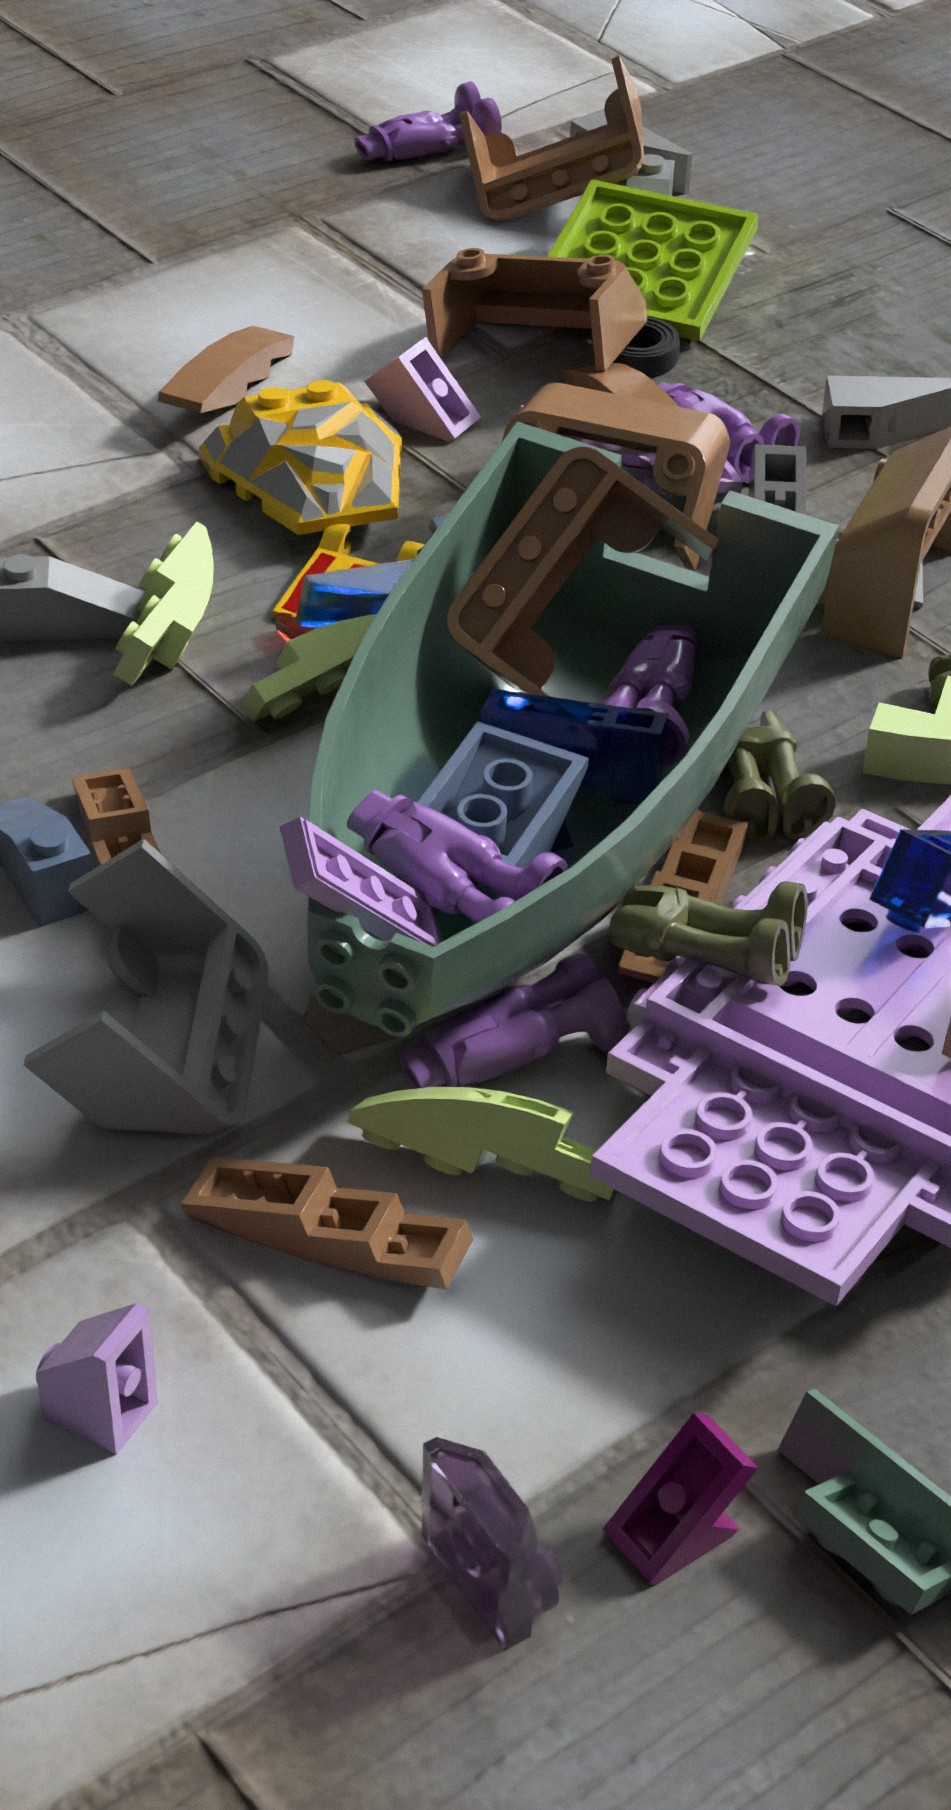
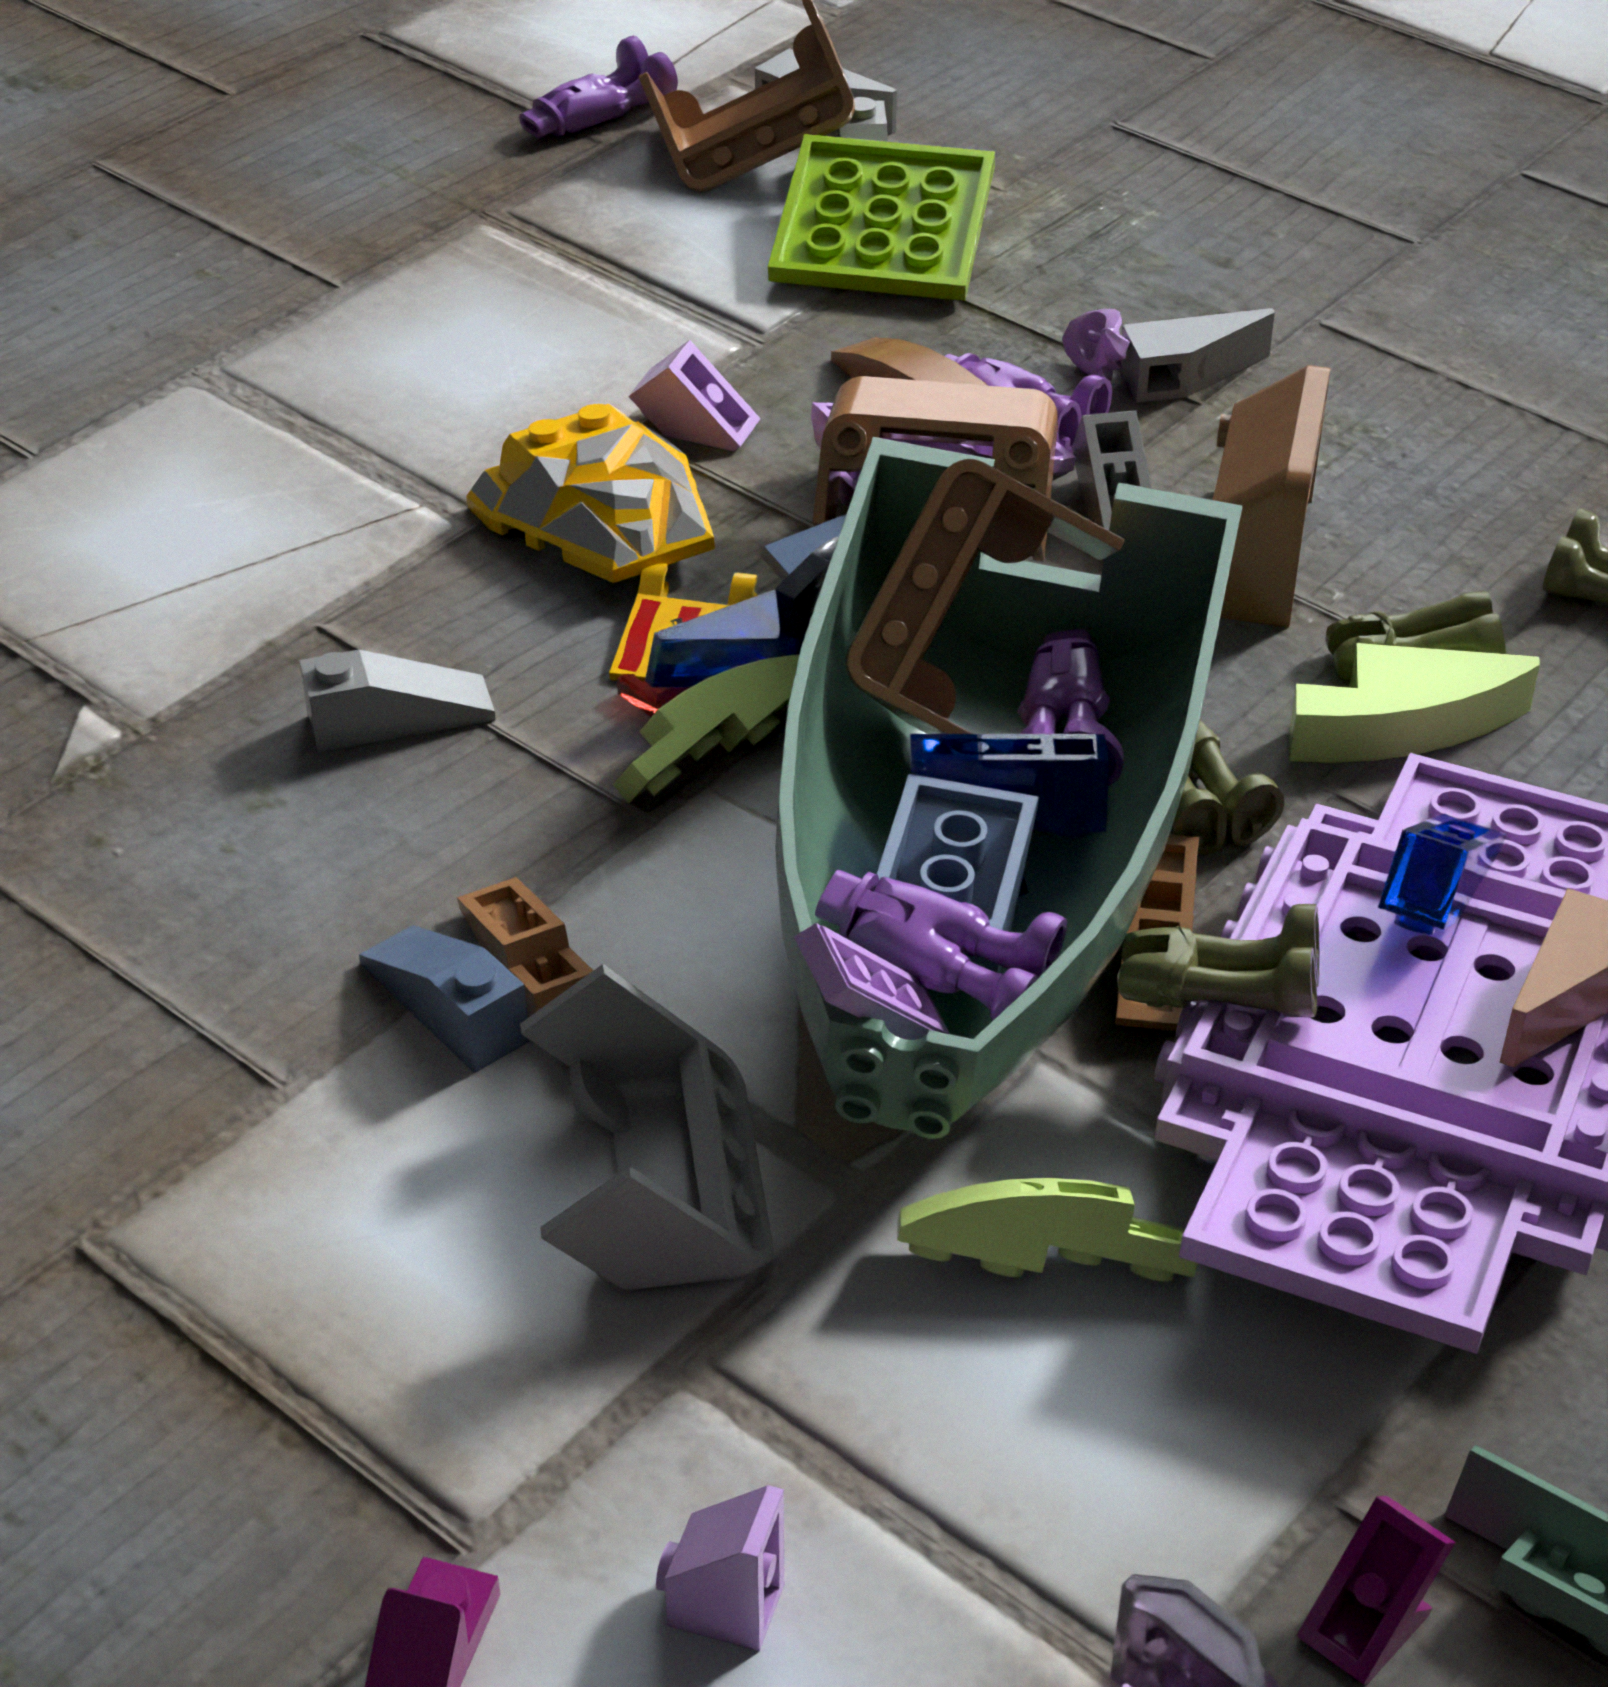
camera: 10 degrees left, 0 degrees up
yellowish green slope [113,522,214,686] -> none
medium nougat slope [158,326,294,413] -> none
medium nougat slope [181,1156,473,1290] -> none
medium lavender piece [398,952,629,1089] -> none
medium nougat windscreen [422,248,647,372] -> none
black tyre [613,317,680,377] -> none
none -> lavender hat [1062,309,1130,381]

